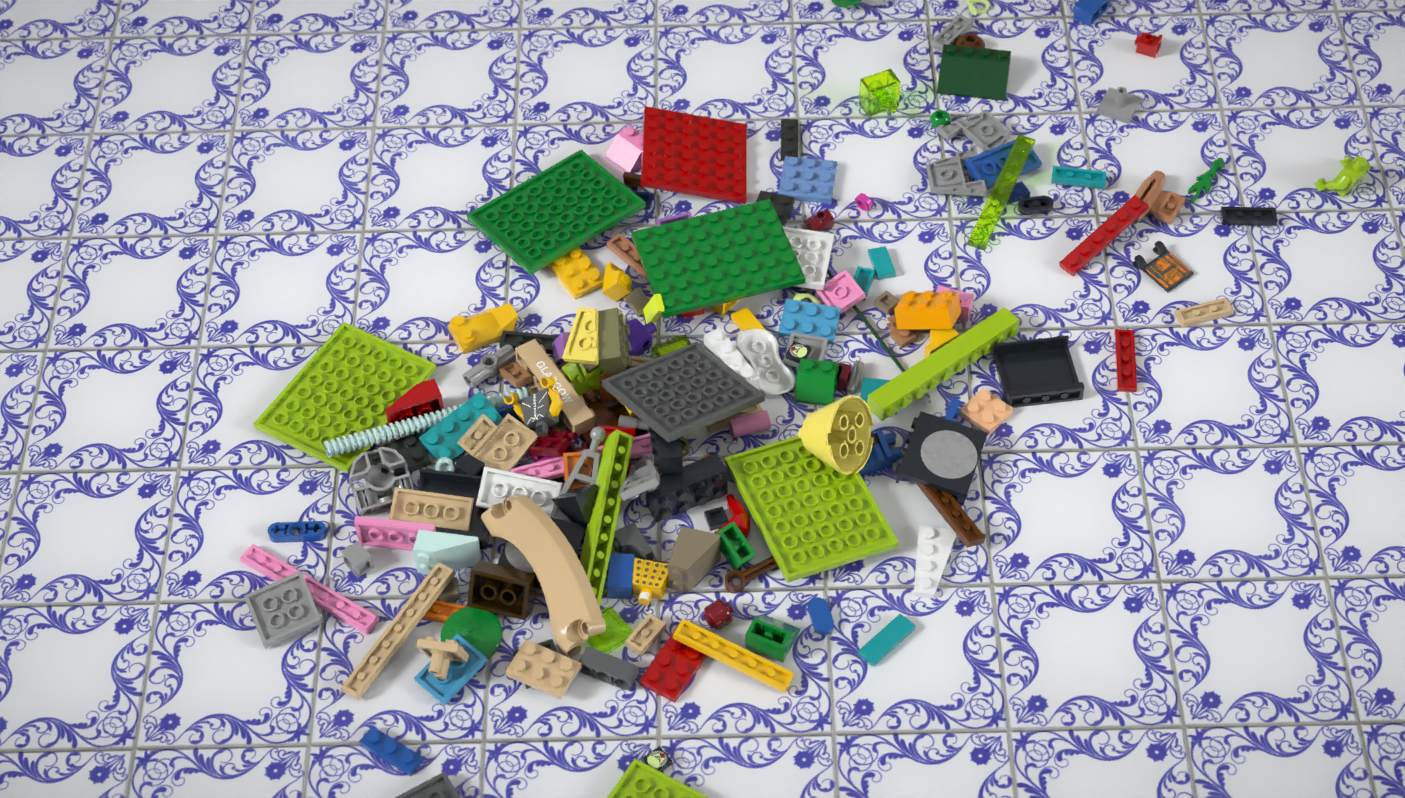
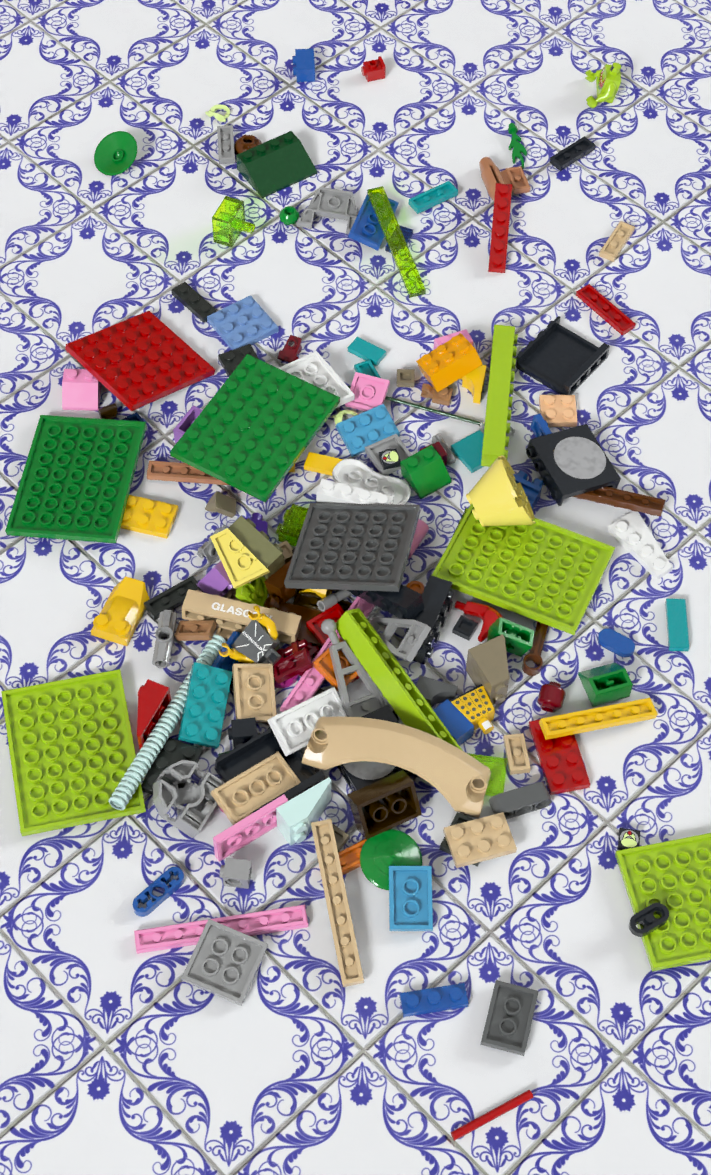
camera: 45 degrees left, 5 degrees up
tan plate [416,637,469,680] -> none
light aqua tile [435,457,455,472] -> none
tan plate [457,414,498,456] -> none
black slope [551,484,598,524] -> none
yellow arch [602,262,632,302] -> none
neon yellow tile [643,294,665,324] -> none
dark pink tile [855,193,873,211] -> none
light grey wing [926,145,987,196] -> none
black plate [1017,195,1054,216] -> none
light grey tile [1096,87,1142,124] -> none
flag [1133,241,1194,293] -> none

